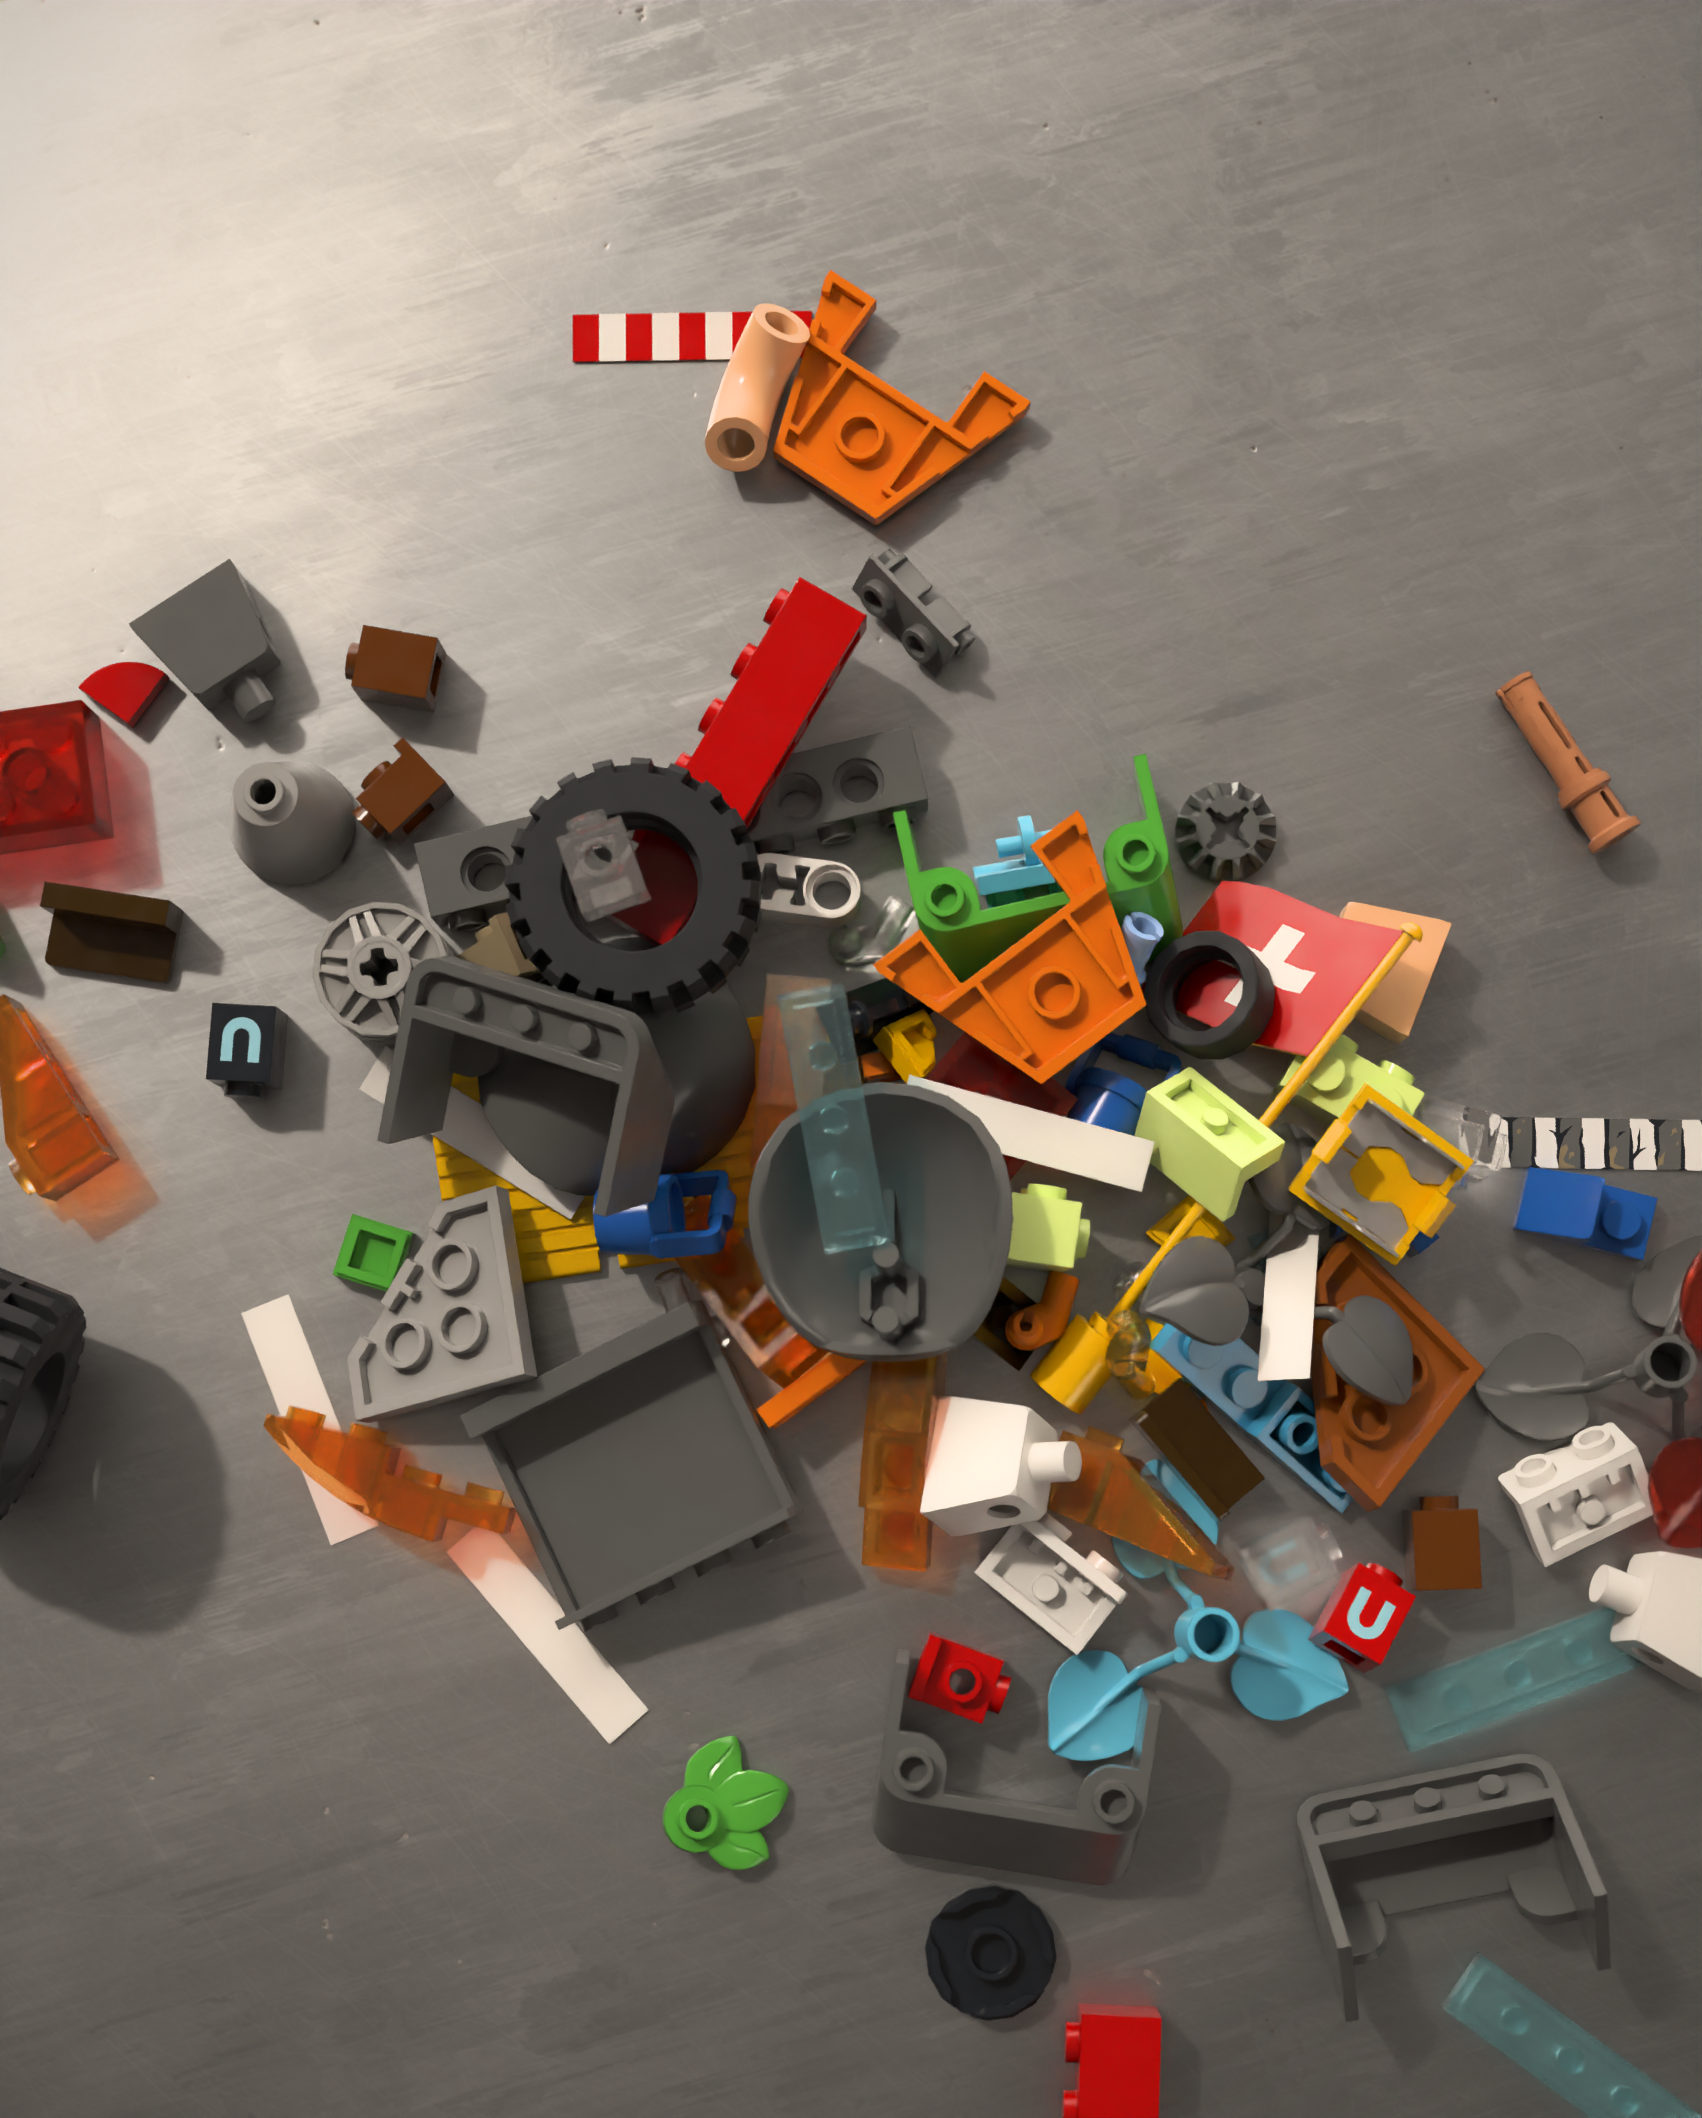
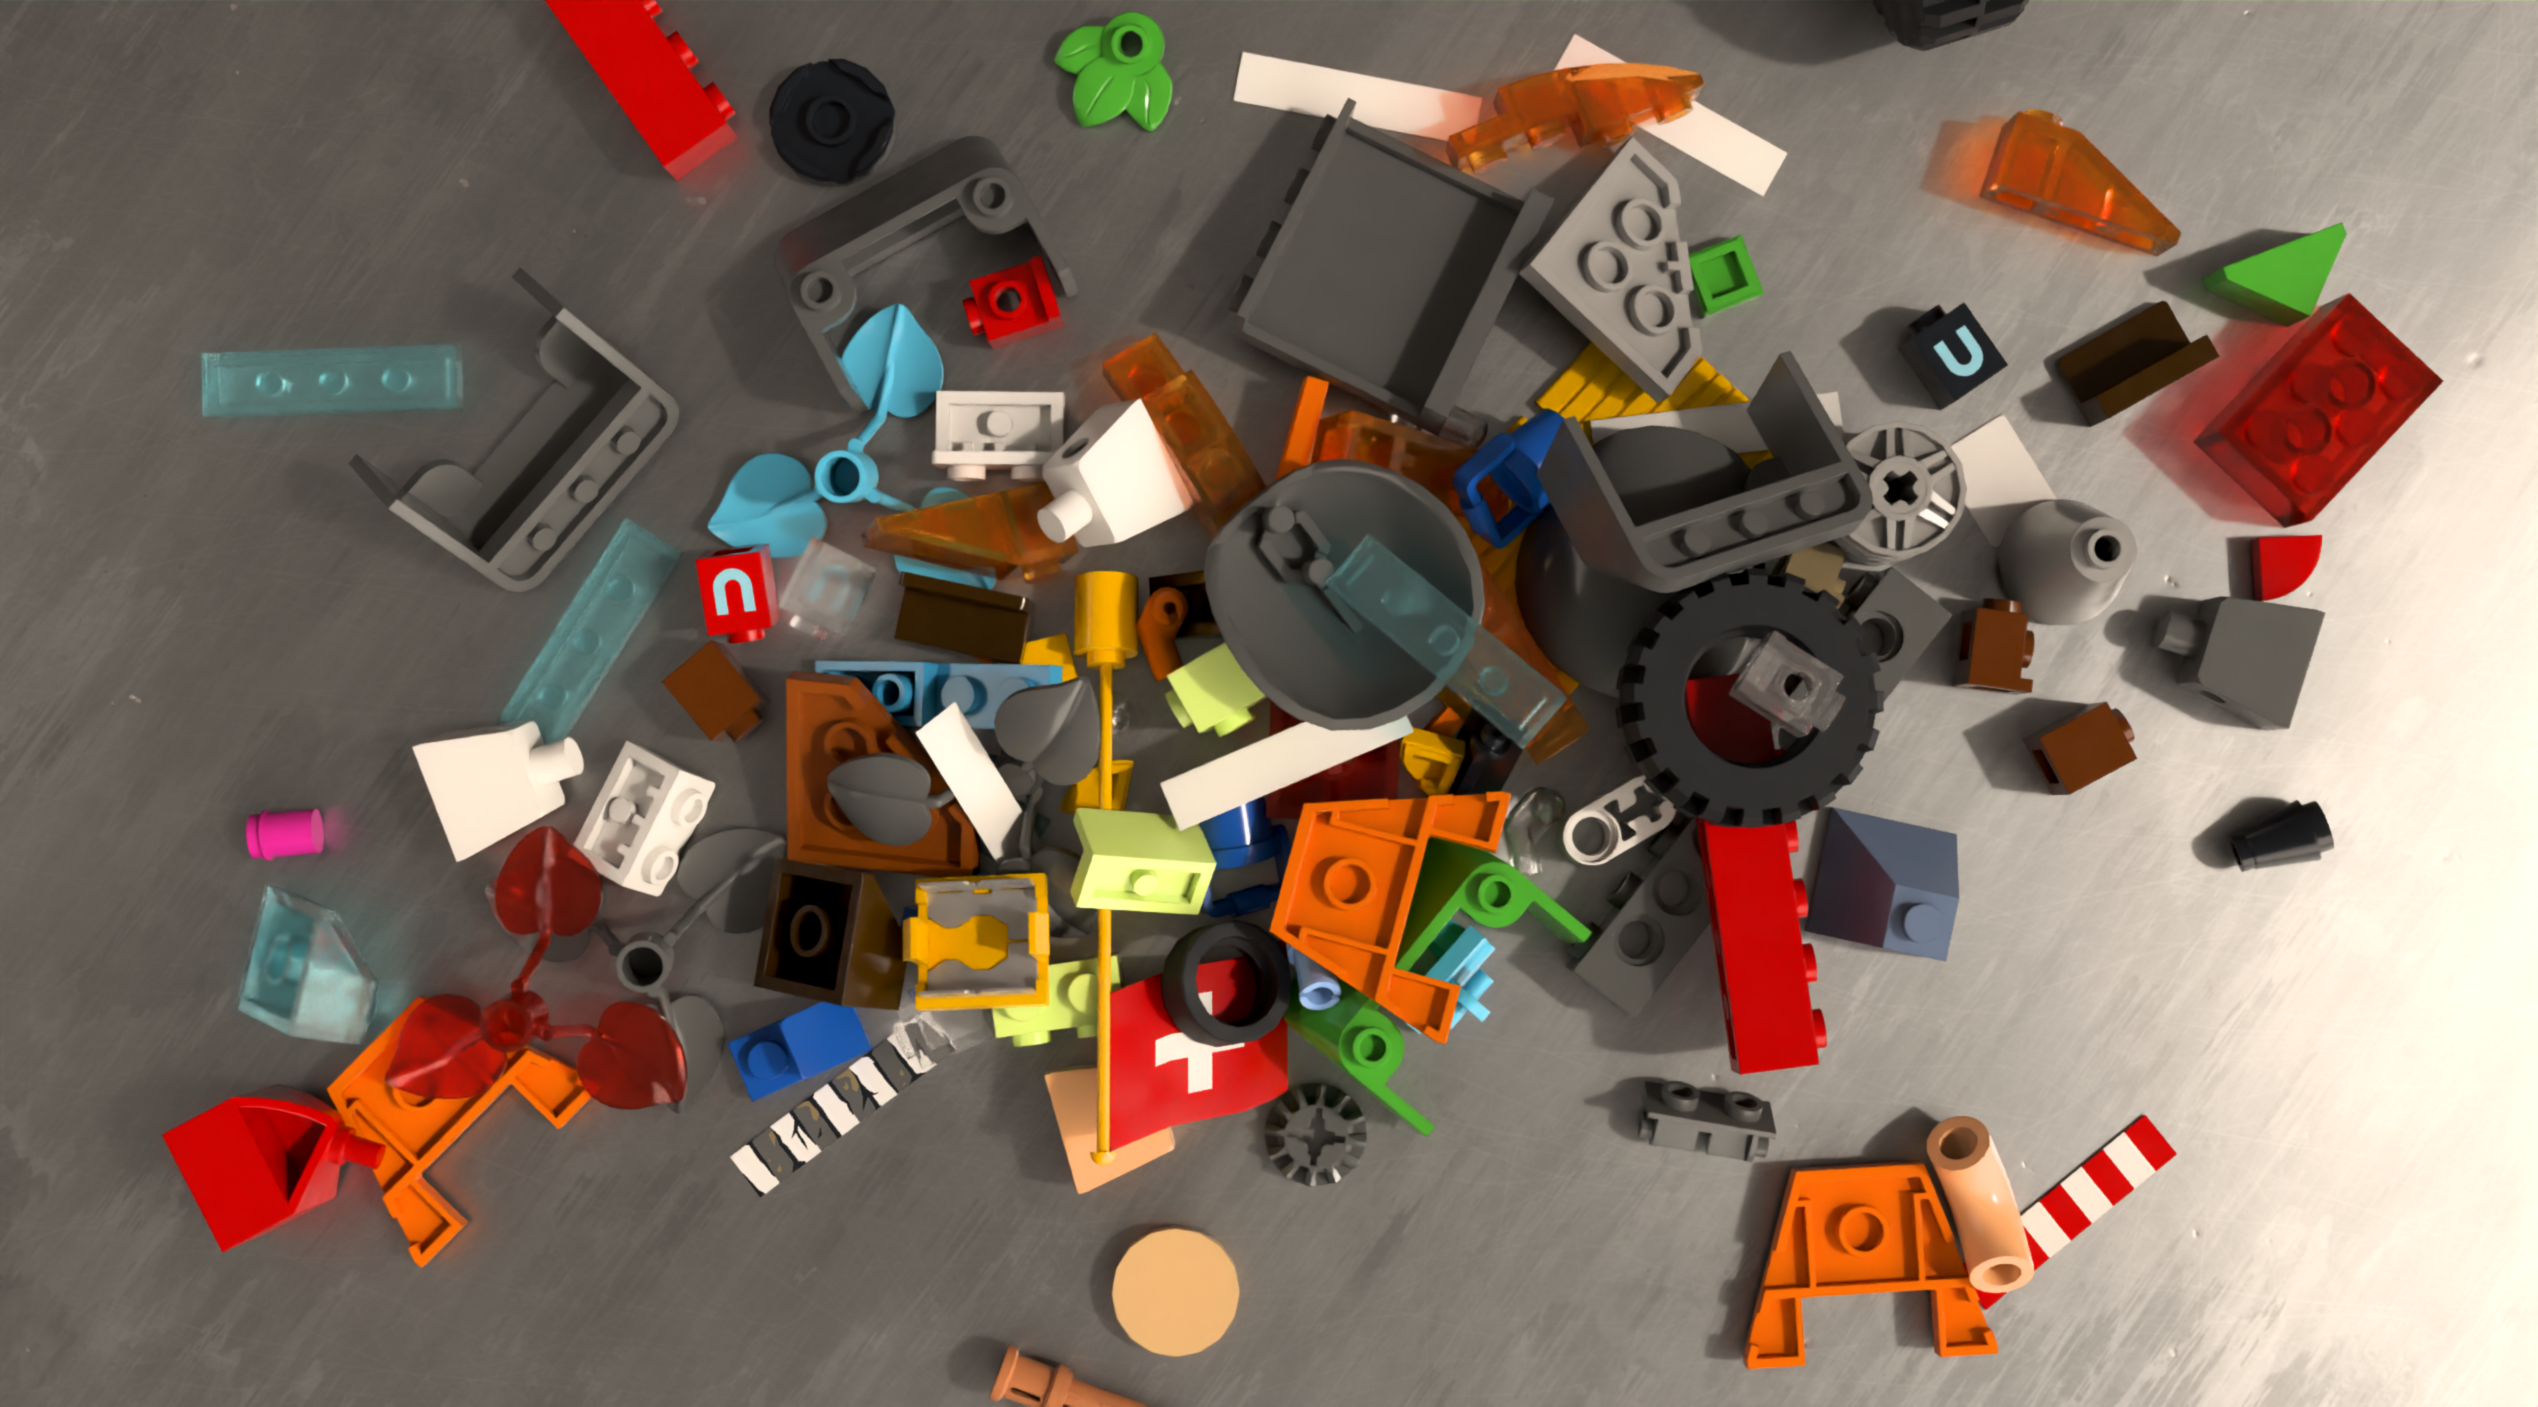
camera: 130 degrees right, 5 degrees up
clear yellow arm [1105,1310,1156,1399] -> none
none -> dark brown slope [754,858,907,1011]
none -> tan tile [1111,1225,1240,1357]
none -> sand blue slope [1804,807,1959,962]
none -> white sticker [1951,413,2057,547]
none -> black cone [2229,800,2334,872]

